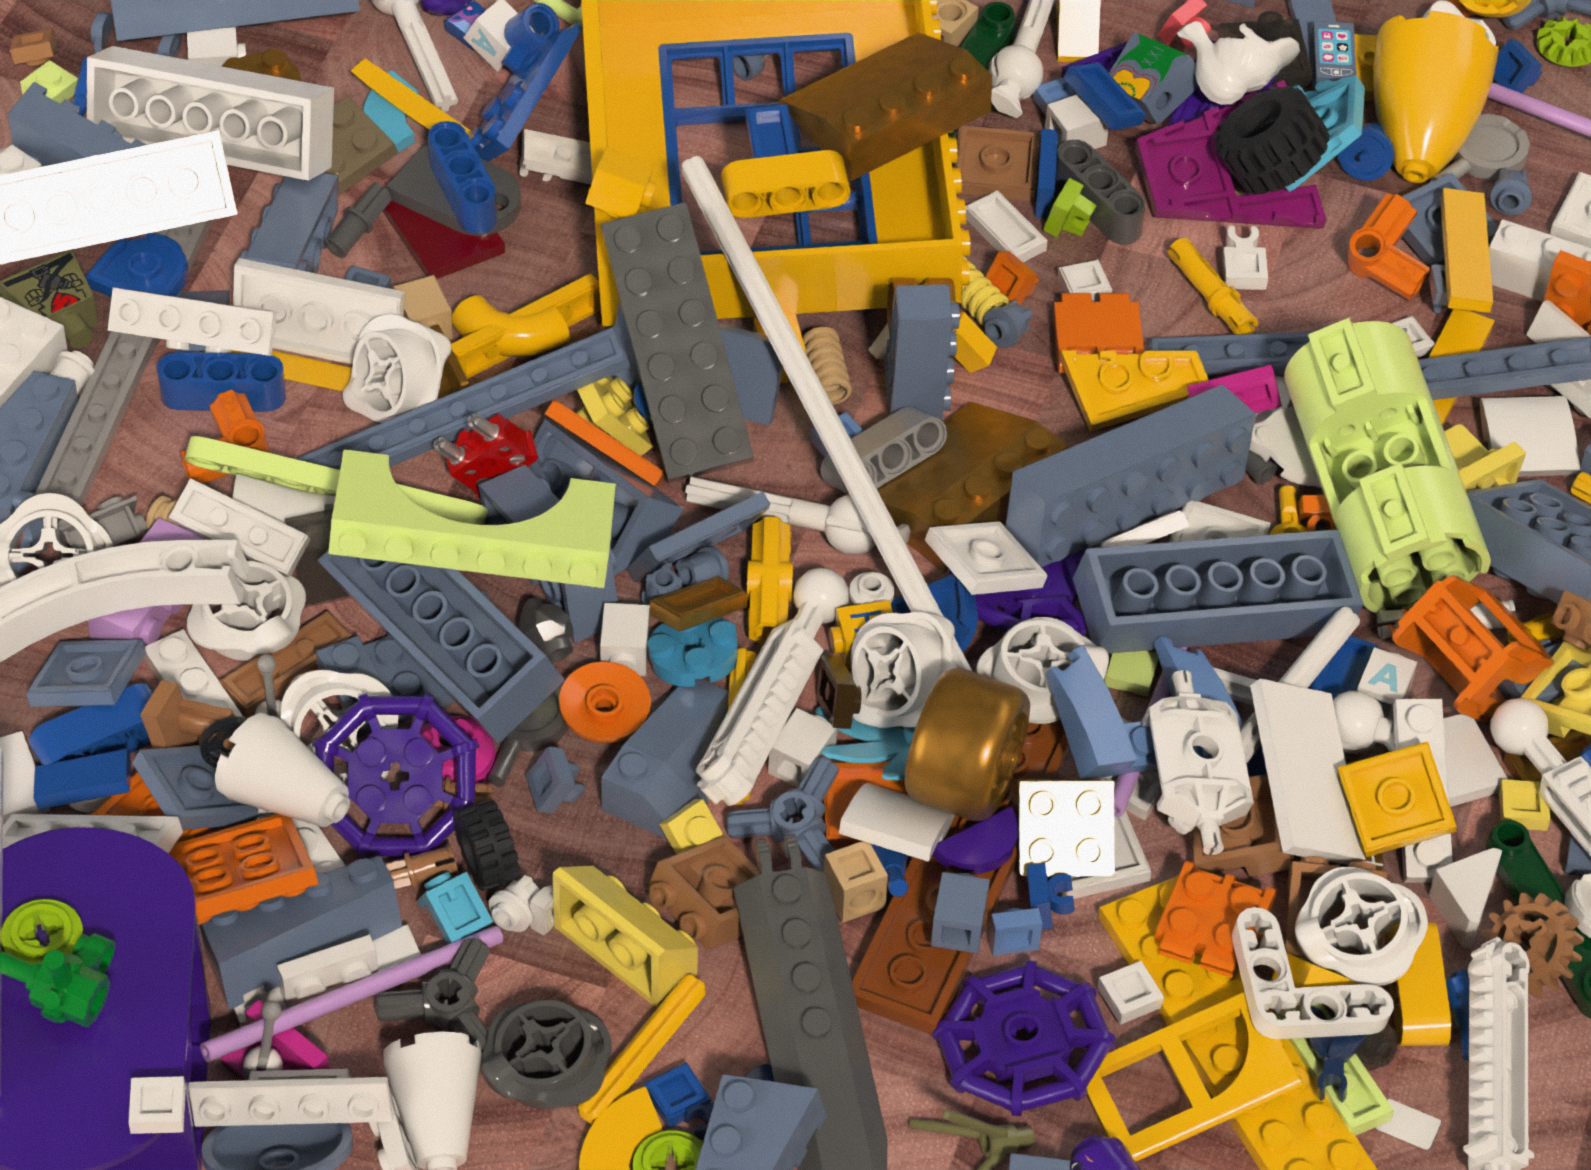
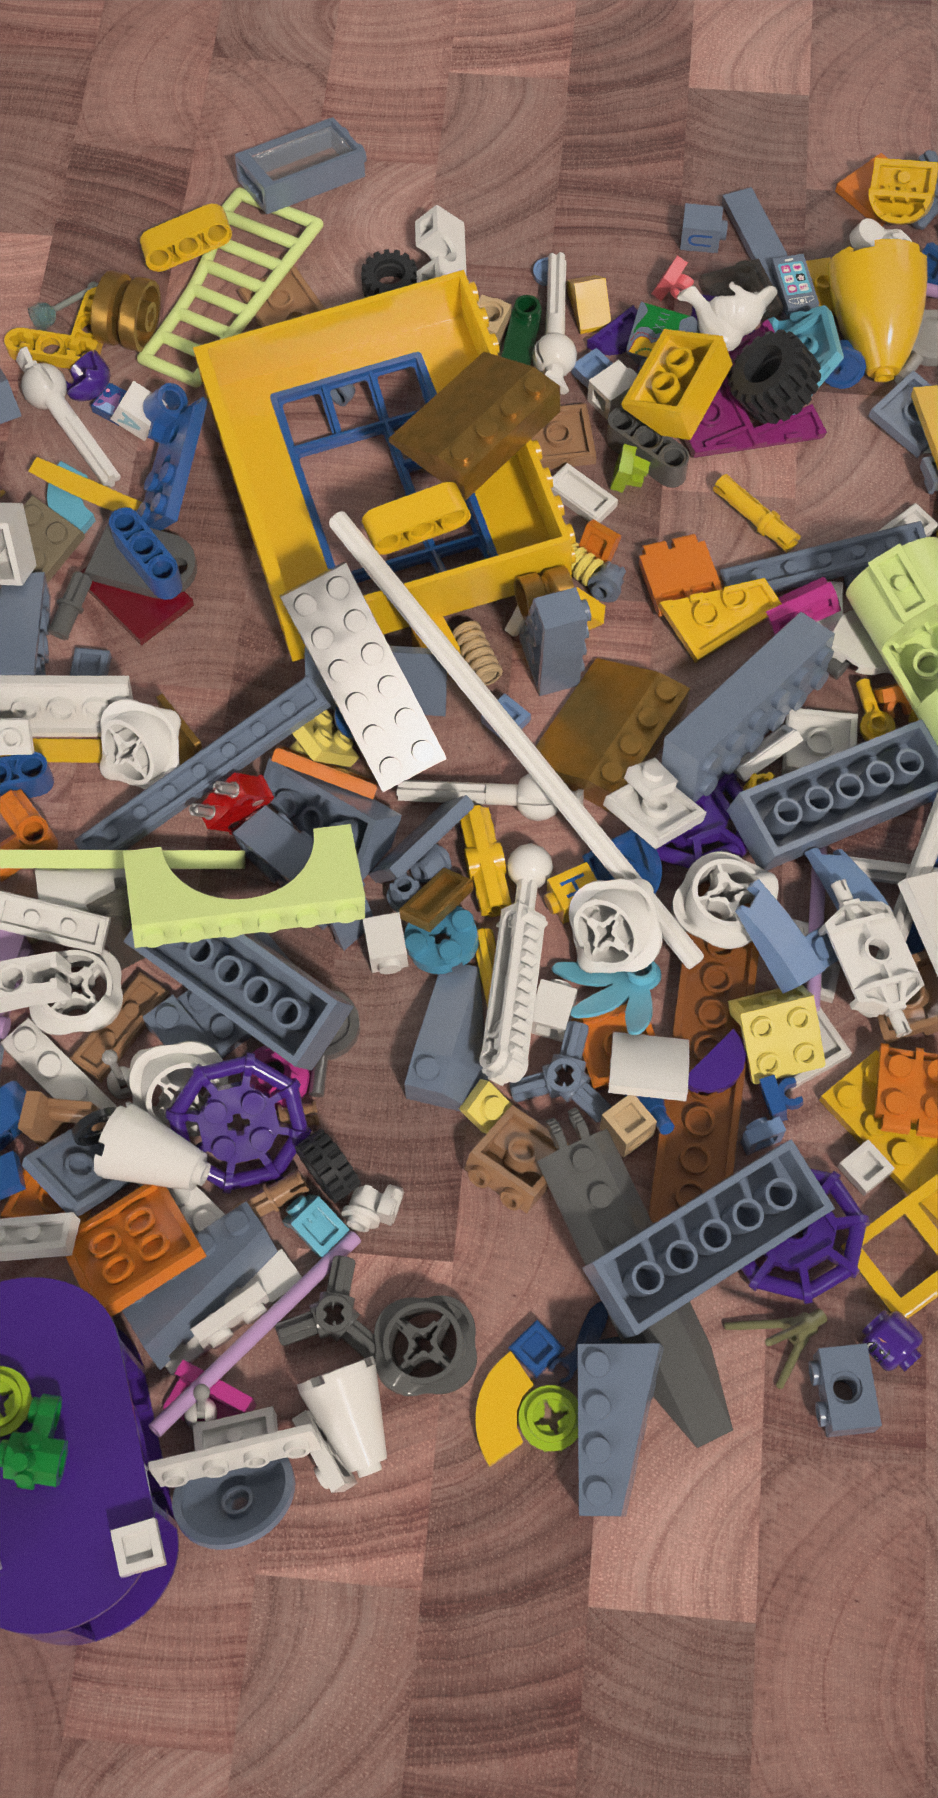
camera: 10 degrees left, 15 degrees up
tan brick [393,275,453,340] -> none
yellow tile [451,273,600,379] -> none
yellow cylinder [452,295,570,357] -> none
white plate [519,129,593,184] -> none
flat silver rock [519,598,574,663] -> none
sand blue tile [525,747,586,814] -> none
light yellow slope [553,866,698,1008] -> none
orange dish [559,661,651,743] -> none
yellow axle [578,974,706,1125] -> none
yellow brick [585,147,657,218] -> none
blue tile [746,104,797,159] -> none
dark brown plate [816,655,862,729] -> none
light grey beam [820,406,947,494] -> none
white hose [849,572,894,605] -> none
pearl gold wheel [904,668,1030,821] -> none
sand blue brick [931,872,990,954] -> none
blue tile [1035,129,1058,218] -> none
white tile [1057,260,1112,302] -> none
blue tile [1064,62,1146,130] -> none
yellowish green tile [1105,650,1159,697] -> none
white plate [1222,225,1268,290] -> none
orange piece [1347,193,1431,301] -> none
none -> sand blue brick [582,1139,835,1339]
none -> yellow slope [621,329,733,440]
none -> white plate [624,758,678,801]

